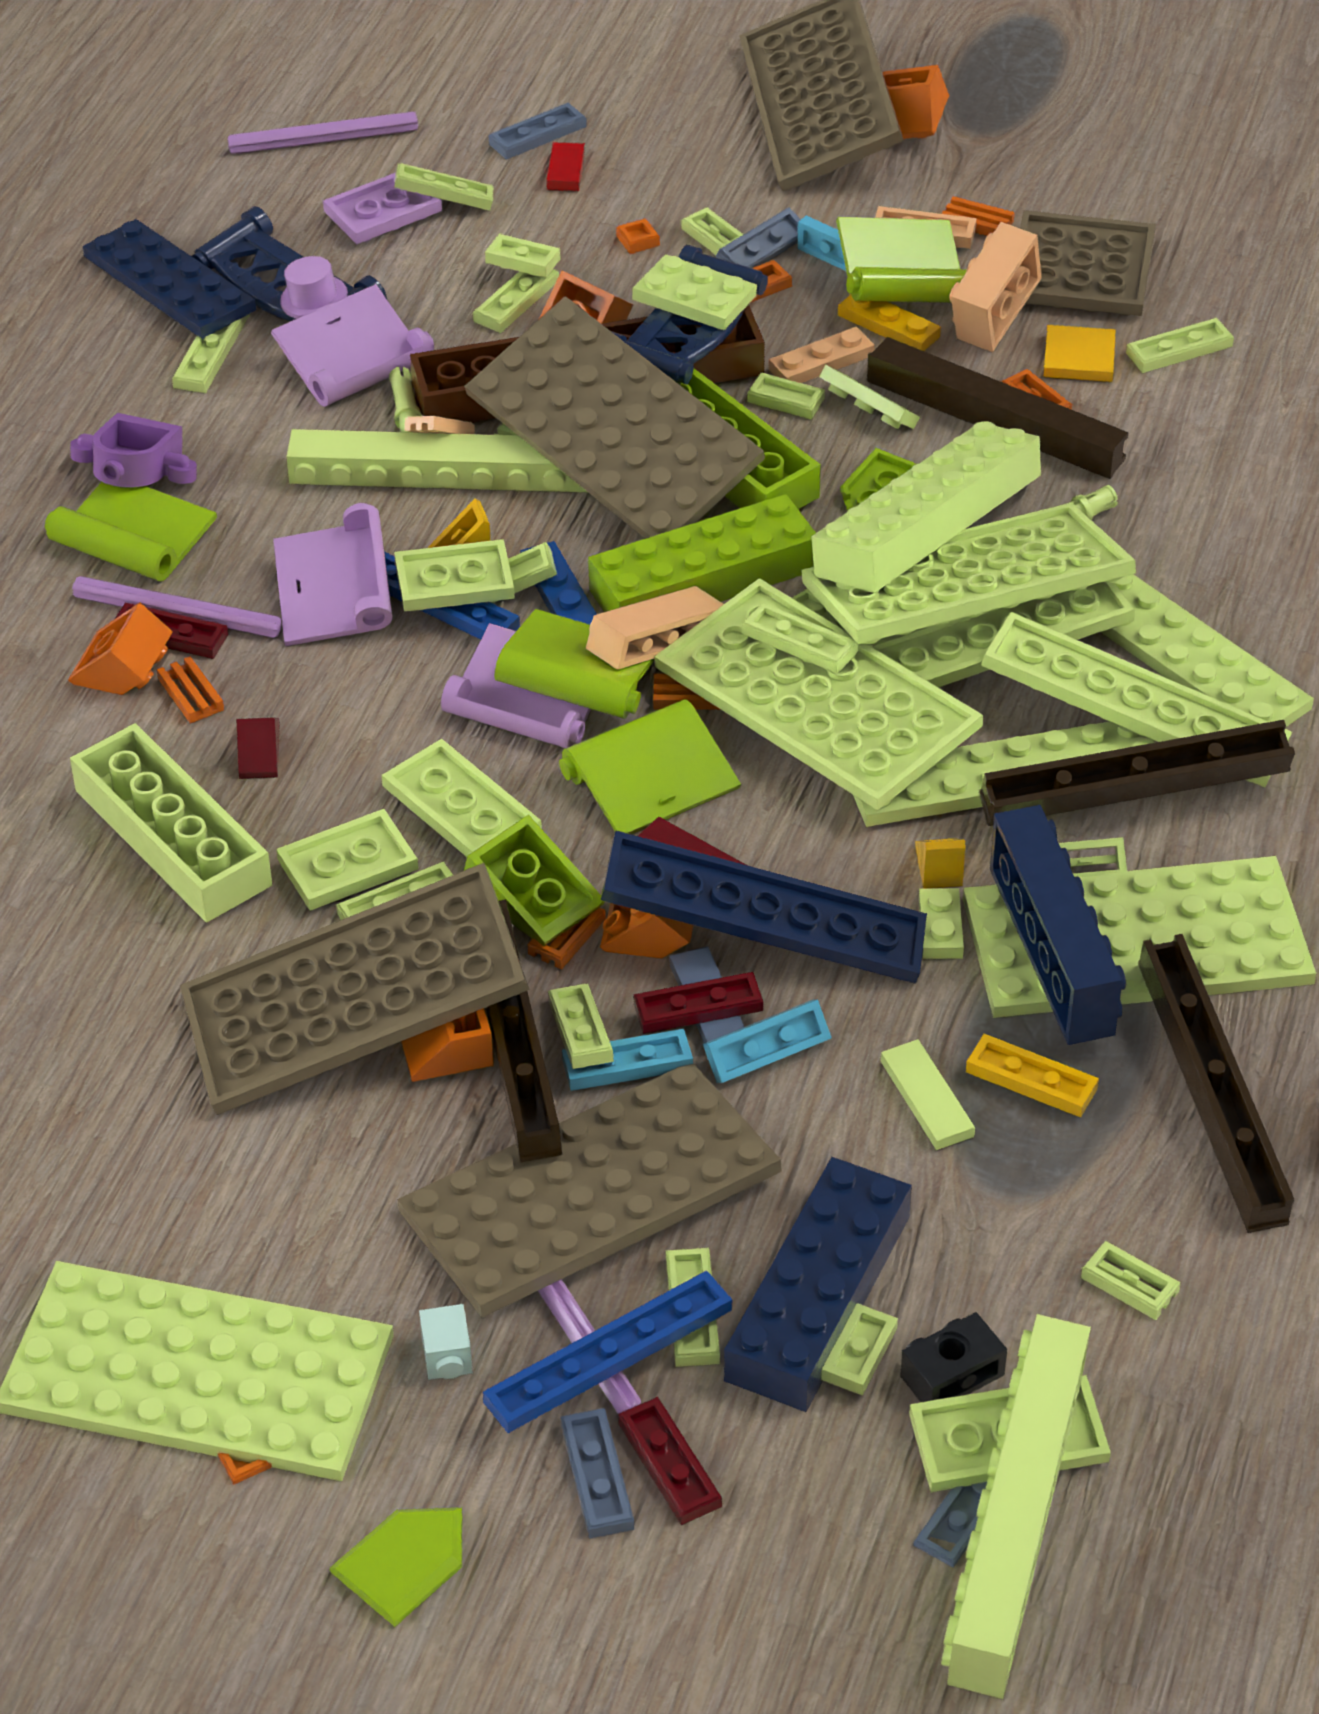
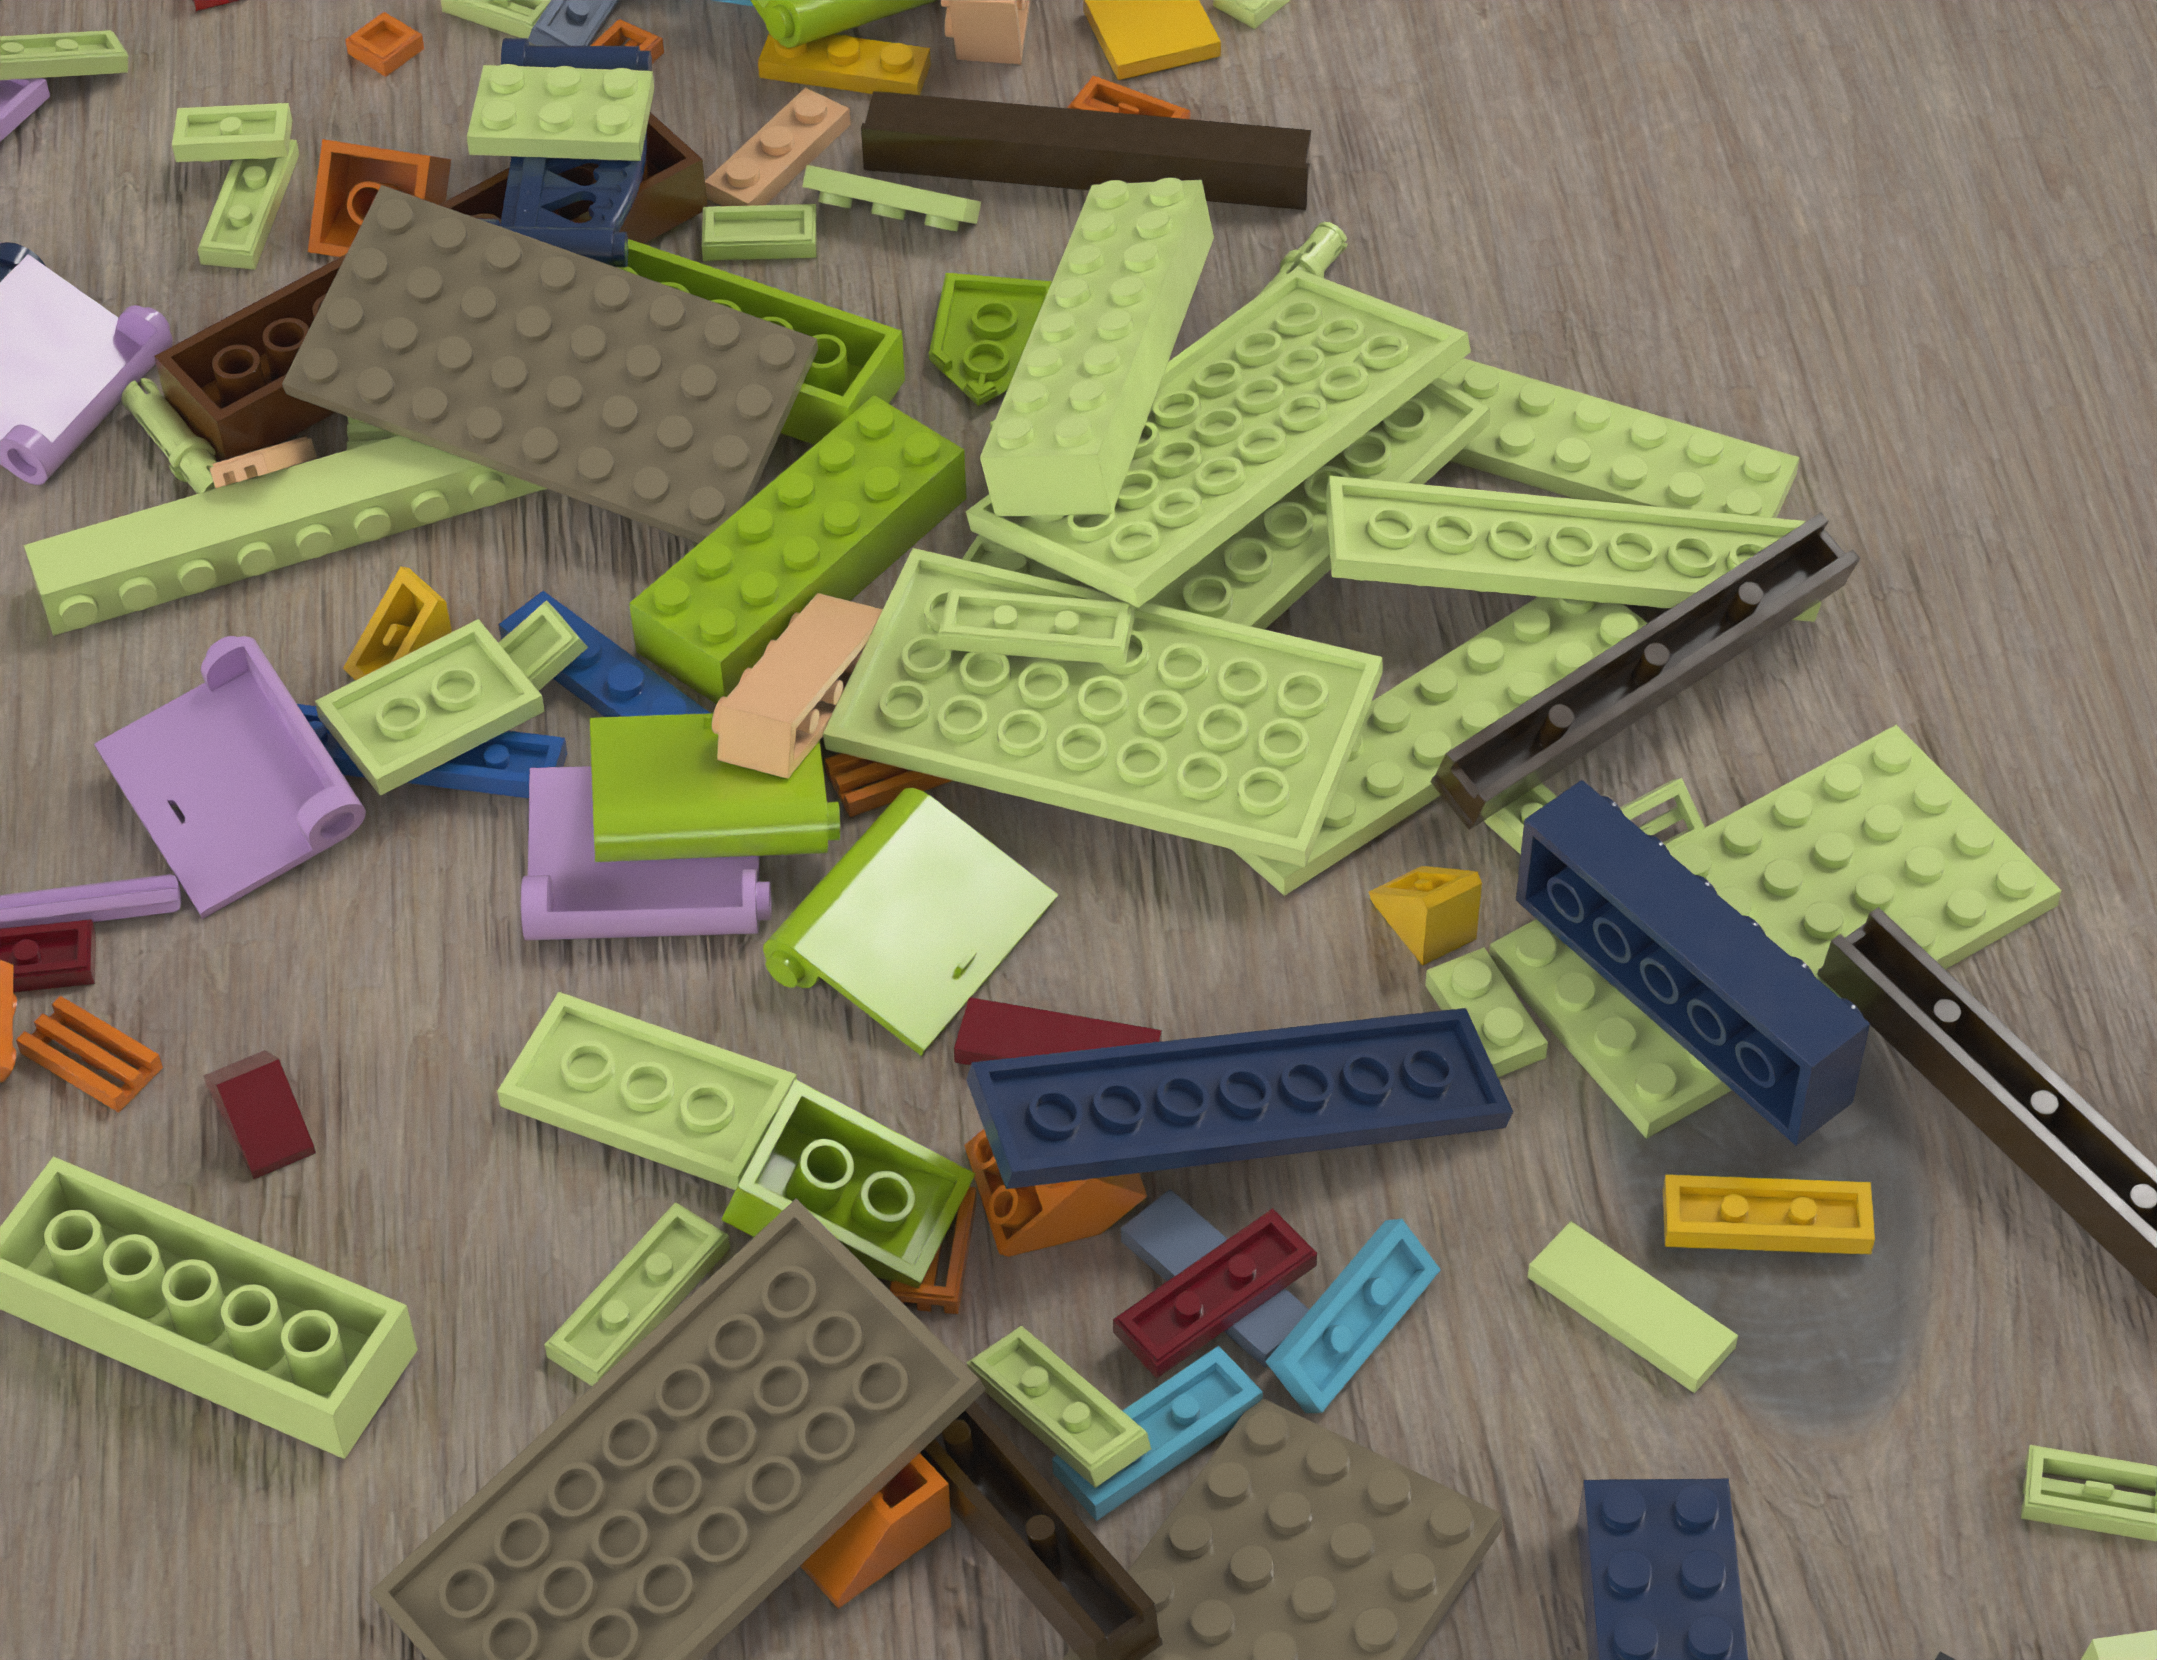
camera: 25 degrees left, 5 degrees up
yellowish green plate [276,809,418,911] -> none

